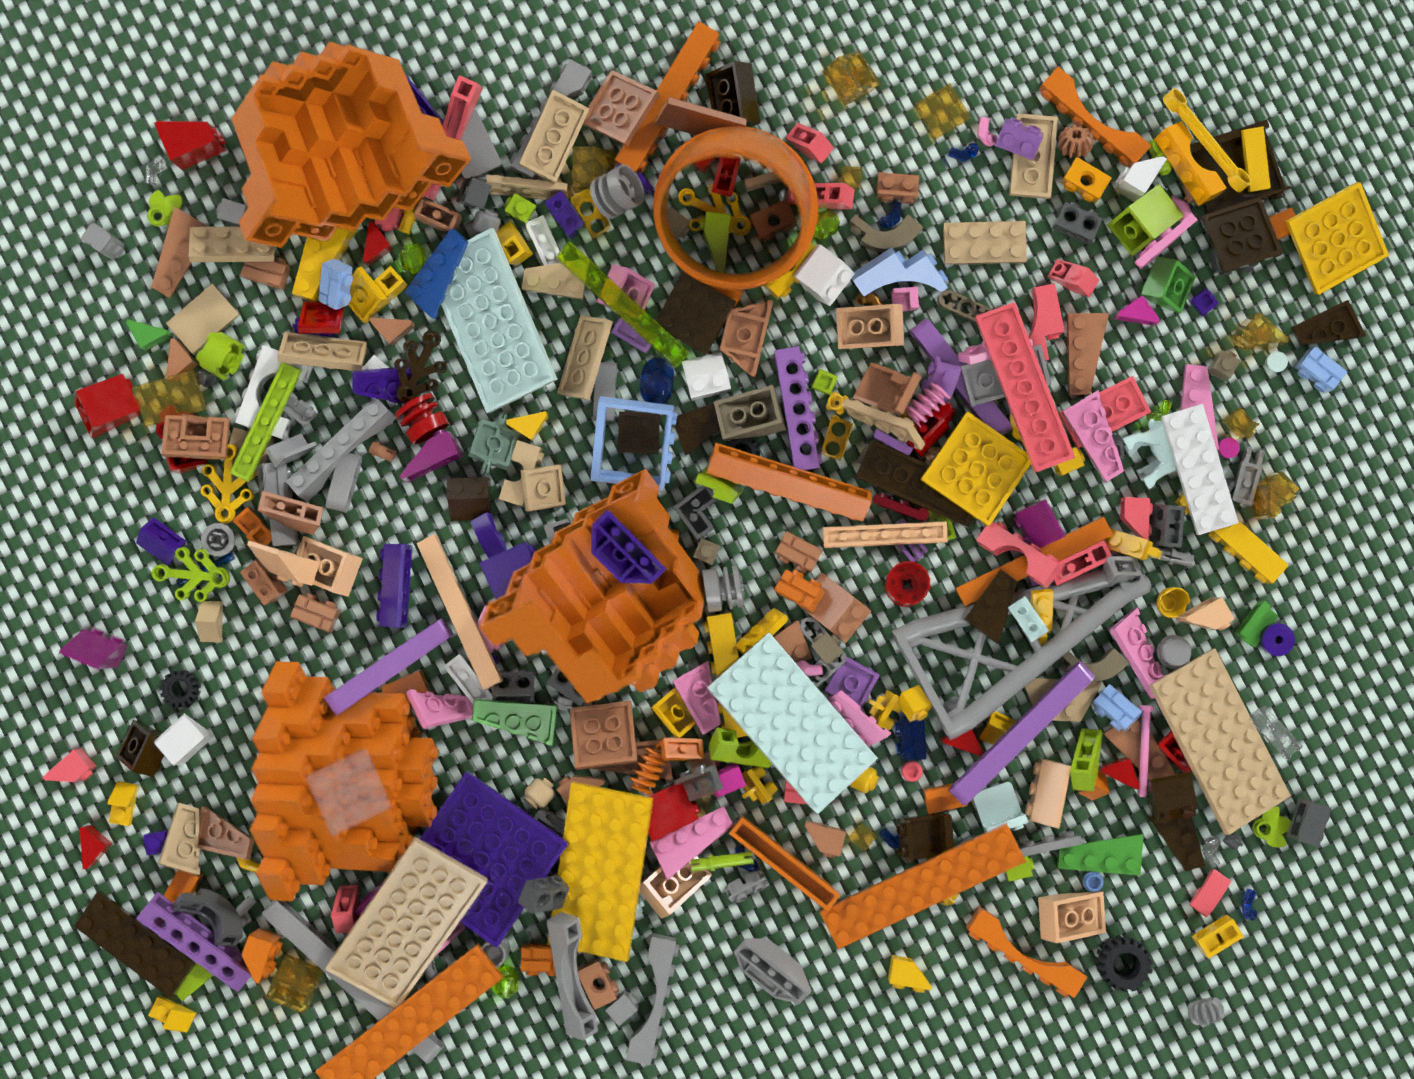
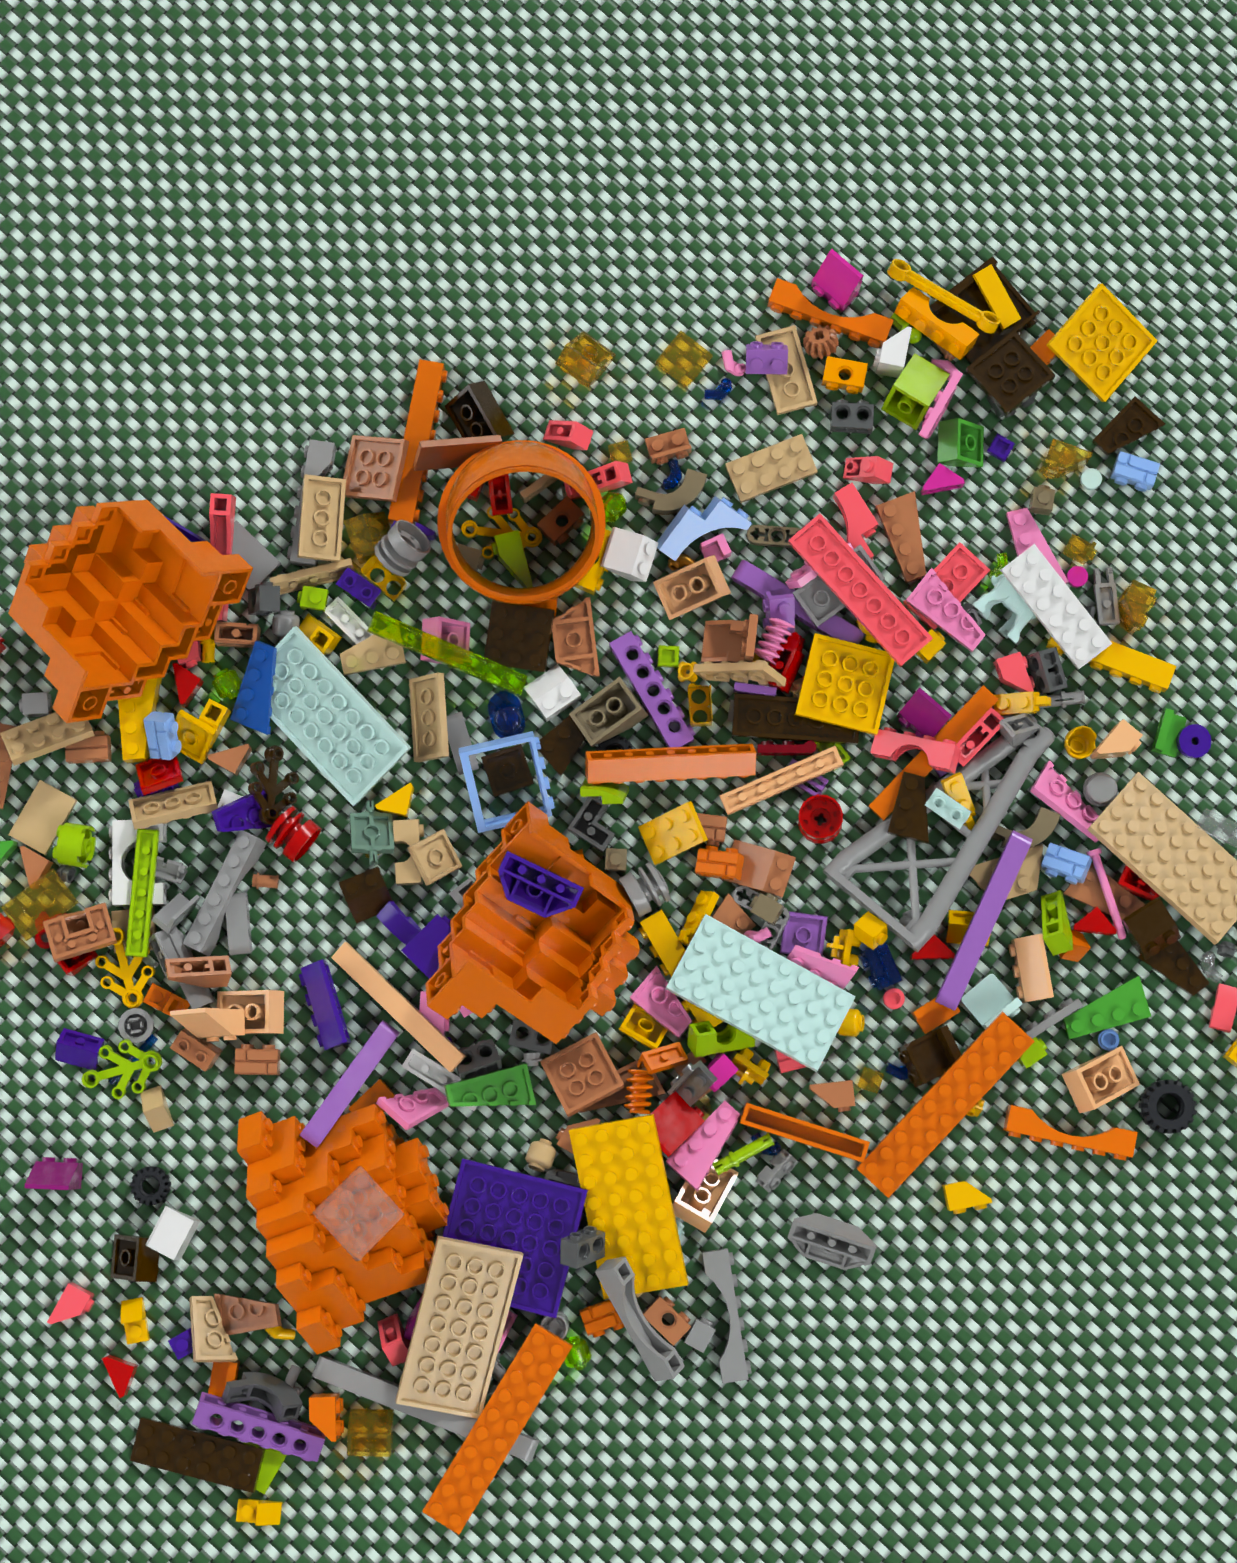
camera: 25 degrees left, 5 degrees down
magenta slope [400,429,464,482] -> none
medium lavender plate [611,315,657,354] -> none
none -> yellow plate [638,801,708,865]
none -> dark pink slope [811,249,864,312]

